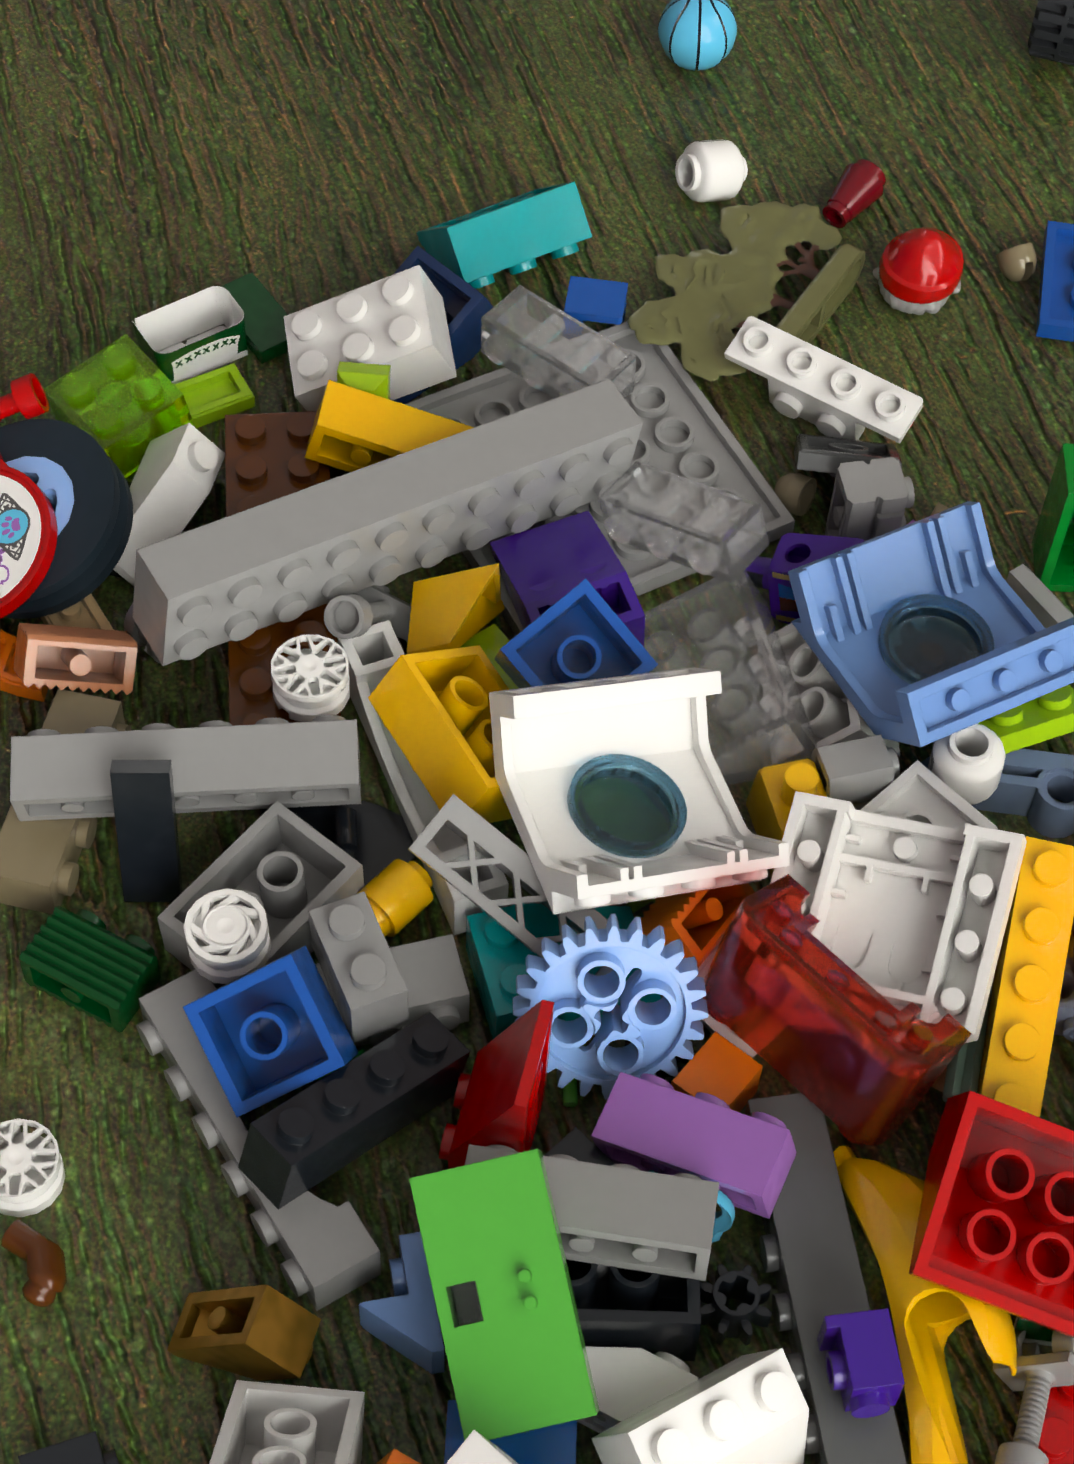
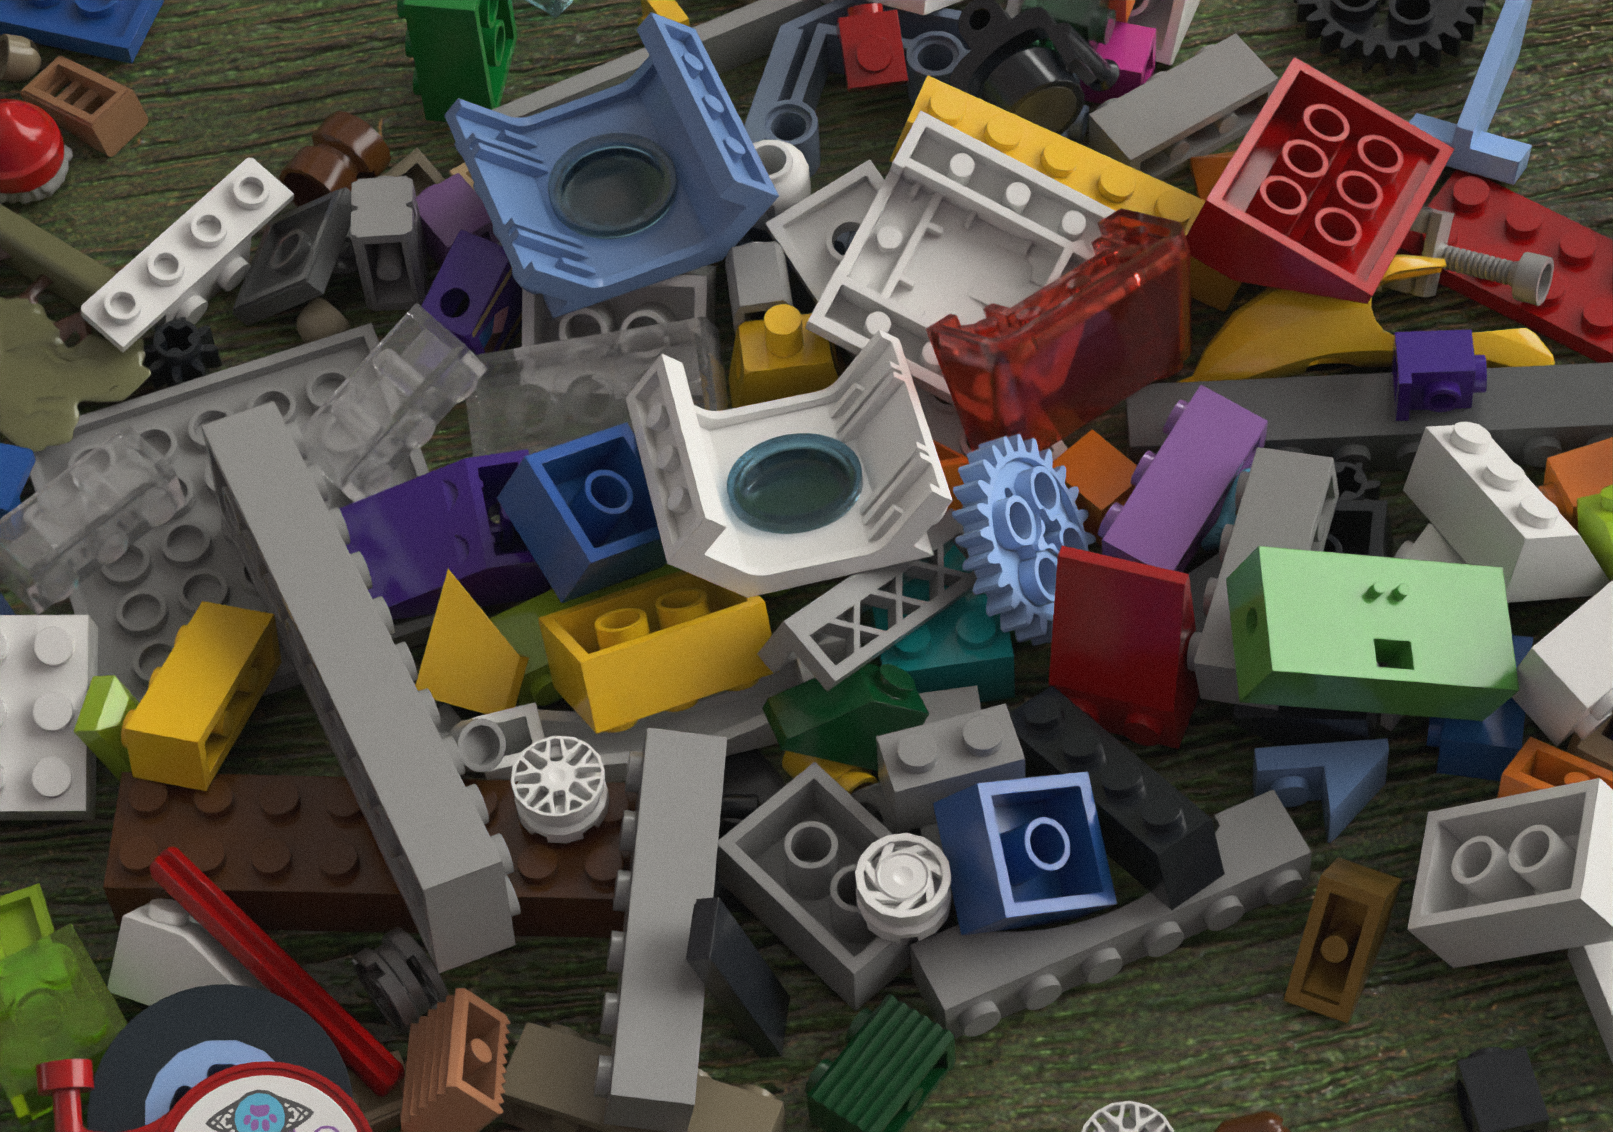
camera: 75 degrees left, 0 degrees up
none -> medium nougat slope [19,55,148,157]
none -> black gear [144,317,222,388]
none -> red axle [149,846,405,1097]
none -> reddish brown wheel [279,111,391,207]
none -> dark green slope [762,664,929,771]

